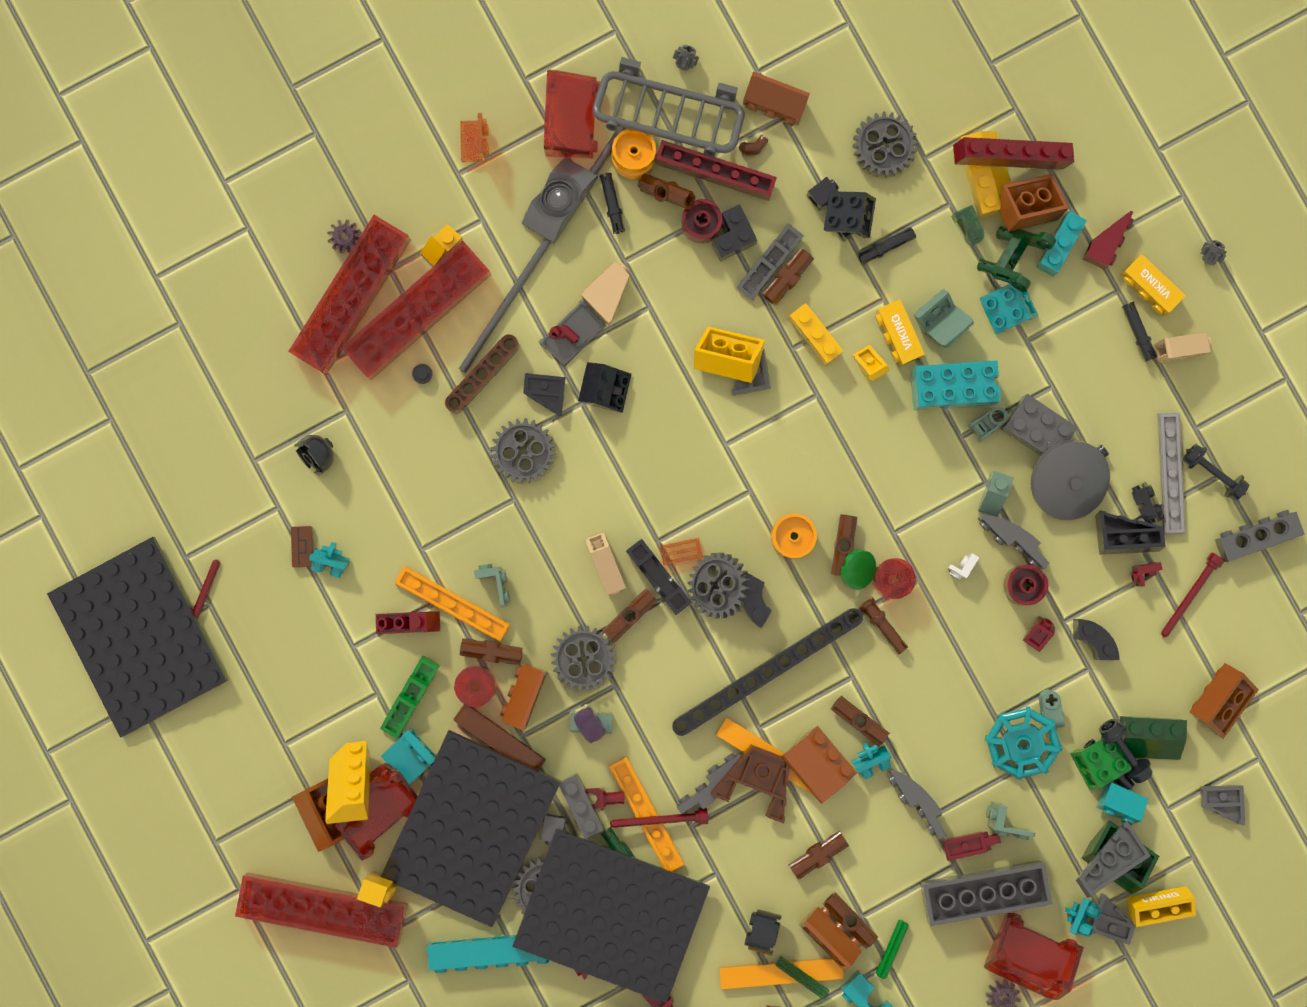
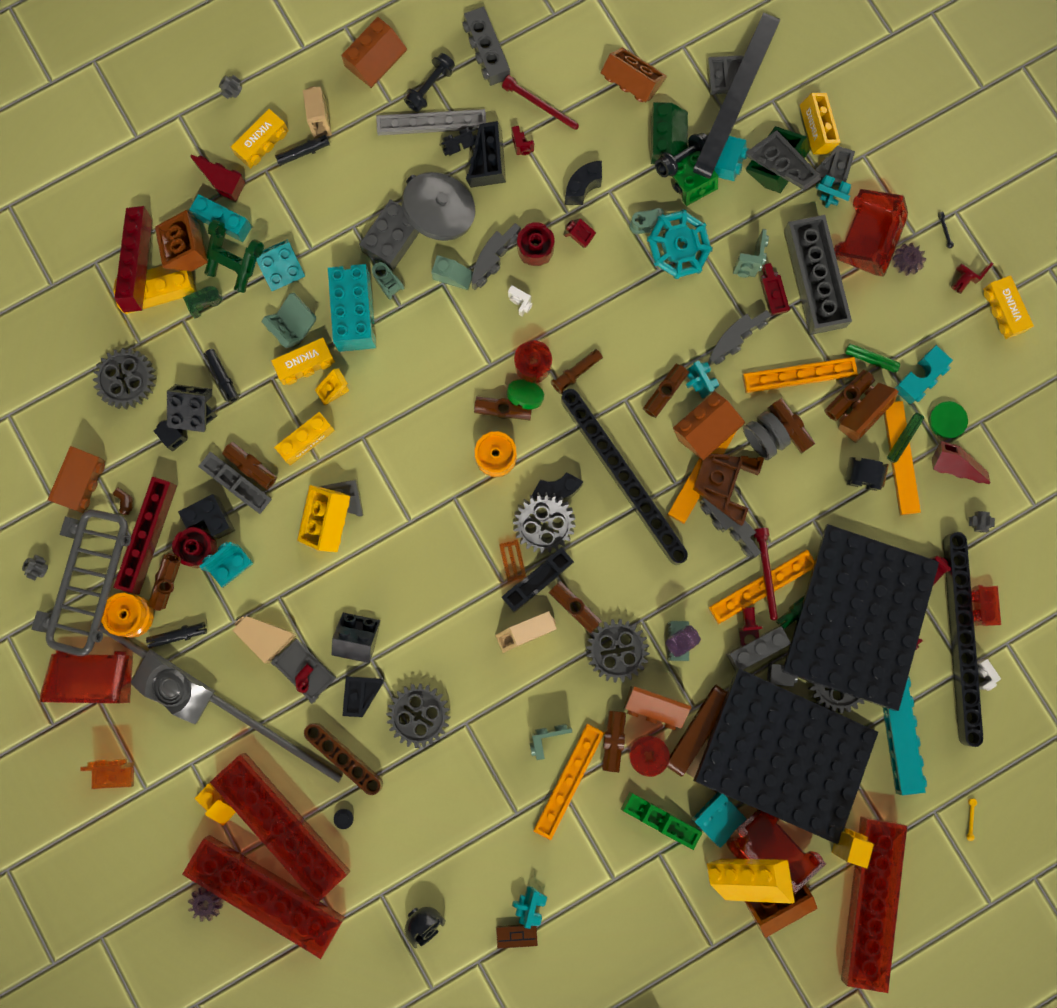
camera: 90 degrees left, 5 degrees down
dark red slope [375,611,440,634] -> none
none -> teal bracket [199,542,254,588]
none -> dark orange slope [341,17,407,88]
none -> black beam [693,12,781,179]
none -> light orange tile [742,357,858,393]
none -> dark grey wheel [743,411,791,460]

